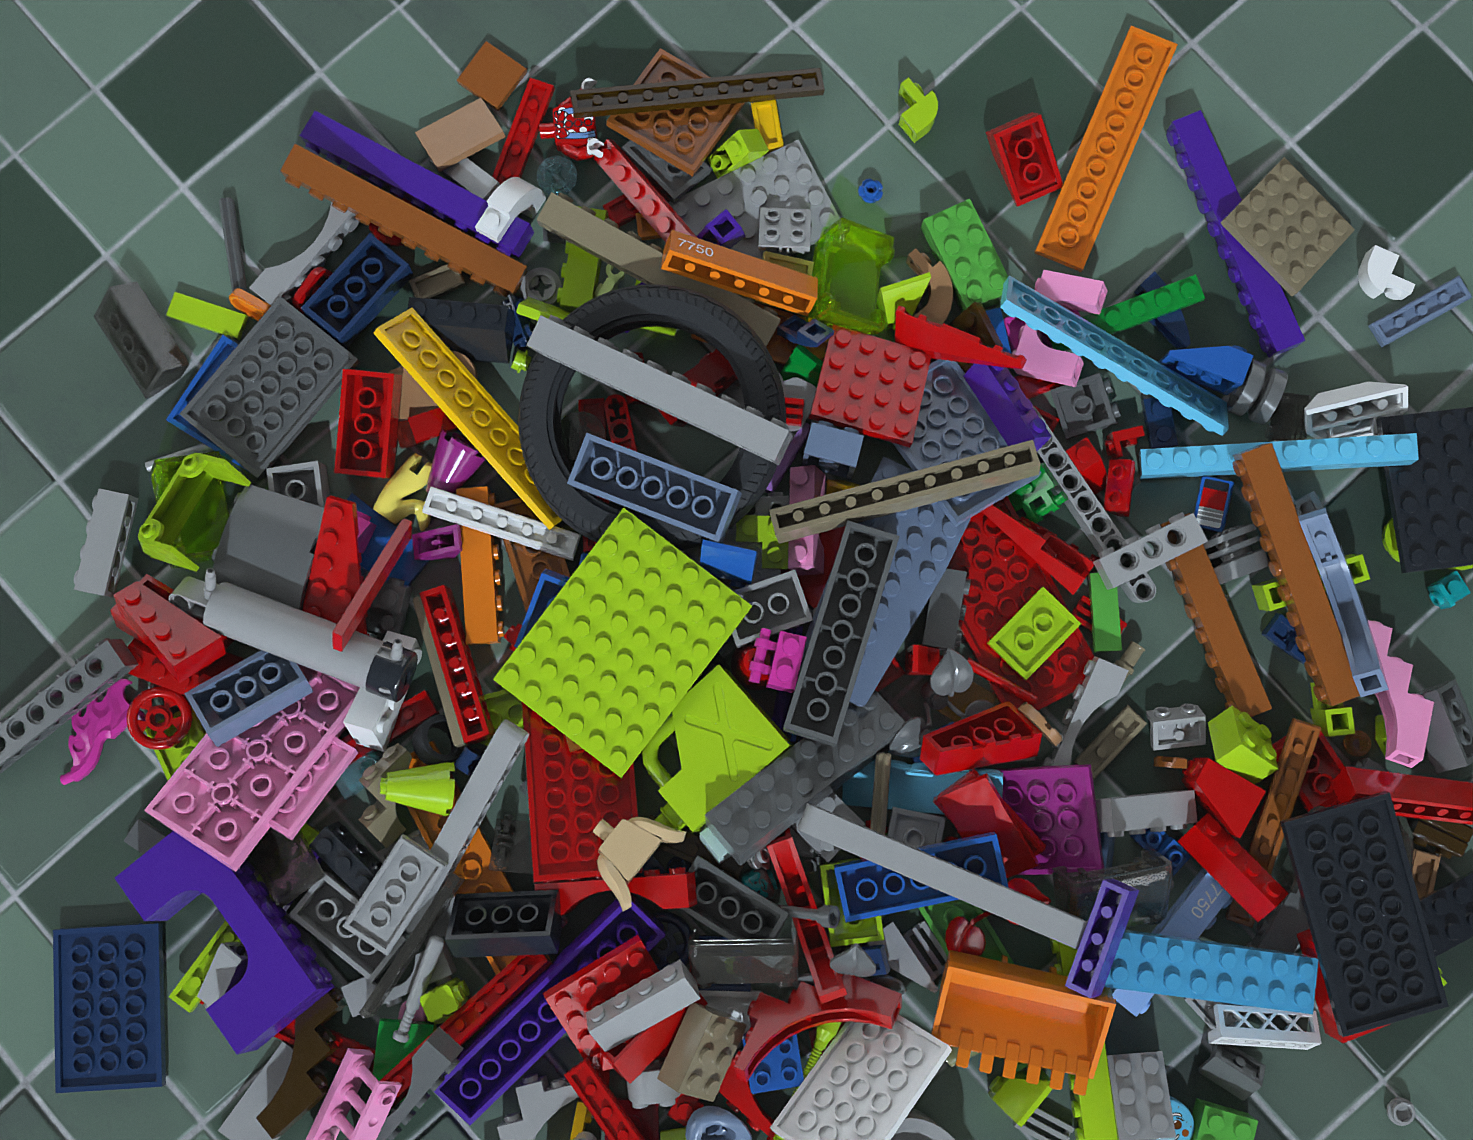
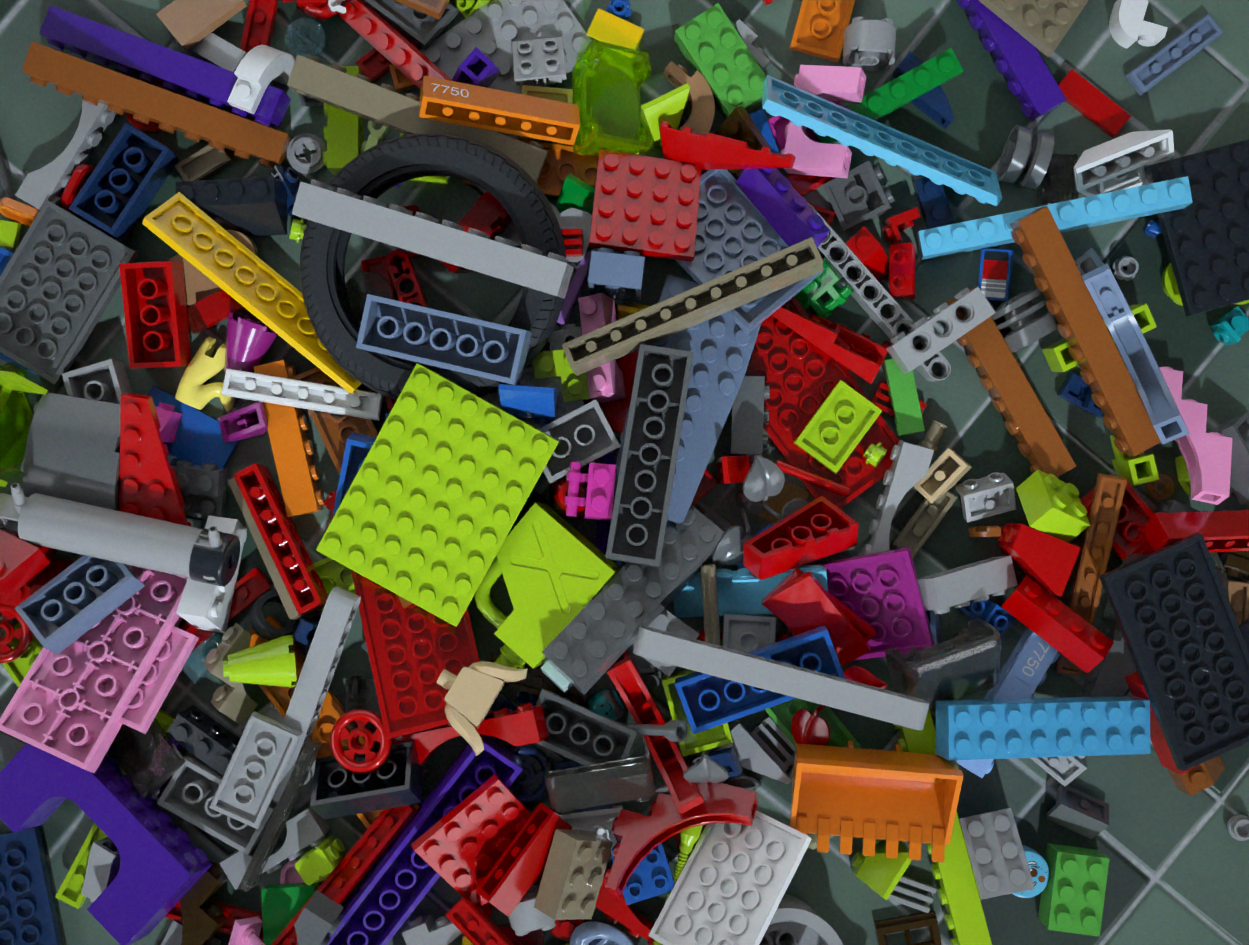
camera: 10 degrees left, 5 degrees up
red tile [332,519,412,652] -> none
light grey piece [392,935,444,1043] -> none
lime tile [516,297,571,321] -> none
light grey brick [585,960,701,1052] -> none
light grey plate [747,846,771,870] -> none
dark blue slope [777,314,834,347] -> none
medium nougat tile [1018,702,1062,747] -> none
dark purple brick [1065,879,1139,998] -> none
blue slope [1158,346,1254,395] -> none
white fence [1207,1004,1322,1050] -> none
none -> red plate [330,709,391,773]
none -> yellow slope [586,8,645,56]
none -> light grey slope [735,19,770,72]
none -> light grey brick [843,17,896,73]
none -> lime plate [864,443,887,467]
none -> tan slope [913,448,972,503]
none -> red tile [1058,69,1131,138]
none -> light grey plate [1113,256,1139,281]
none -> blue hand [1144,219,1162,237]
none -> dark orange slope [1167,756,1225,796]

